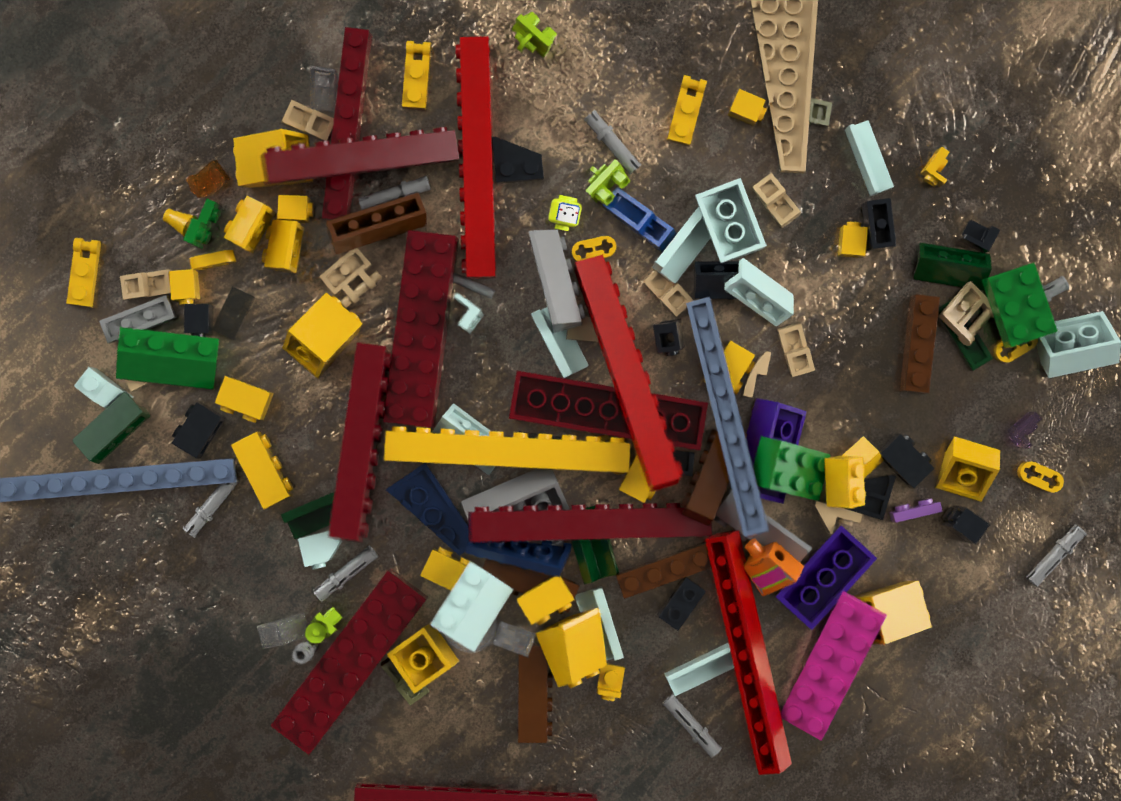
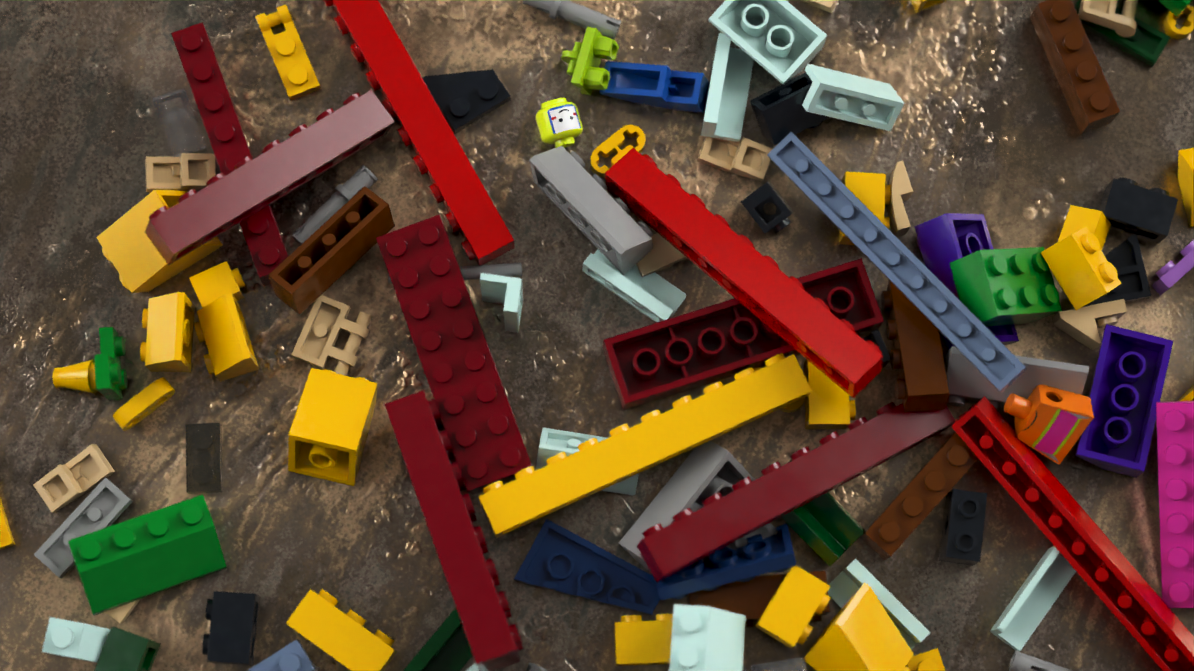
camera: 35 degrees left, 10 degrees down
yellow brick [169,269,200,306] -> none
black brick [184,304,213,337] -> none
clear orange bracket [186,160,230,198] -> none
yellow brick [215,376,274,423] -> none
tan slope [777,322,815,377] -> none

